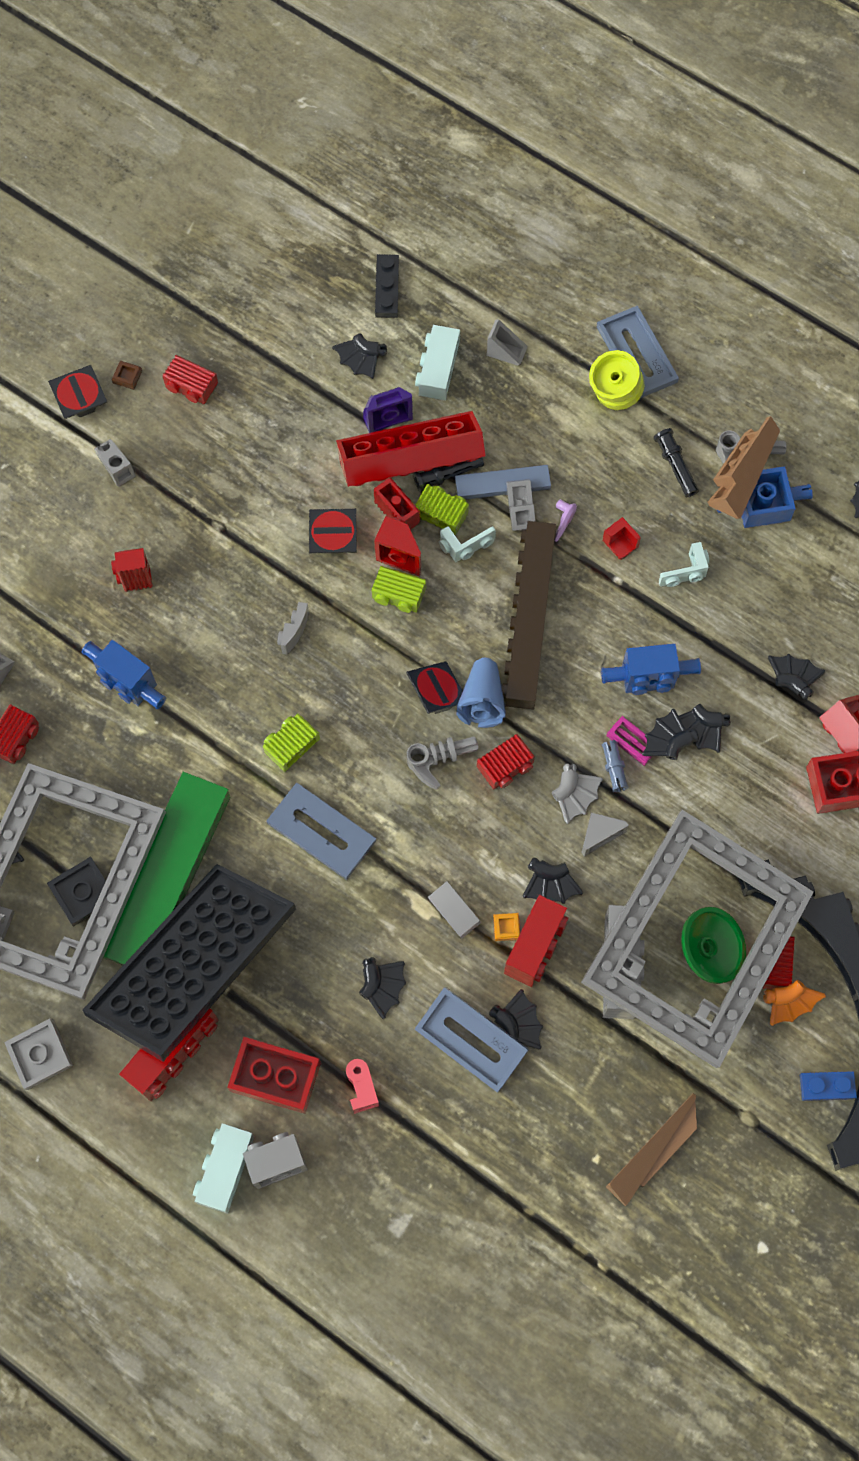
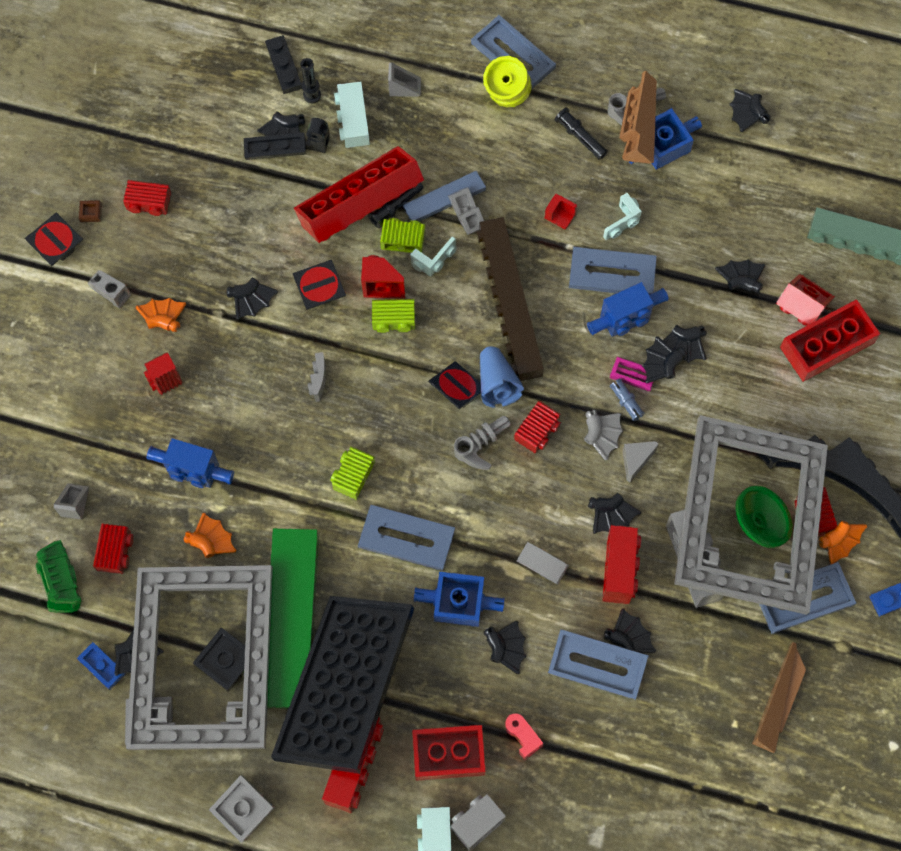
camera: 20 degrees left, 0 degrees up
dark purple slope [363,387,413,433] -> none
red brick [374,478,421,530] -> none
light orange tile [493,913,520,941] -> none
lavender bar [554,499,577,542] -> none
none -> orange arm [136,298,186,332]
none -> orange arm [184,513,237,558]
none -> black arm [227,277,278,320]
none -> black plate [243,132,307,160]
none -> black pin [300,58,321,104]
none -> black leg [306,118,330,153]
none -> blue brick [414,572,505,627]
none -> sand blue piece [569,247,657,295]
none -> sand blue piece [759,562,856,634]

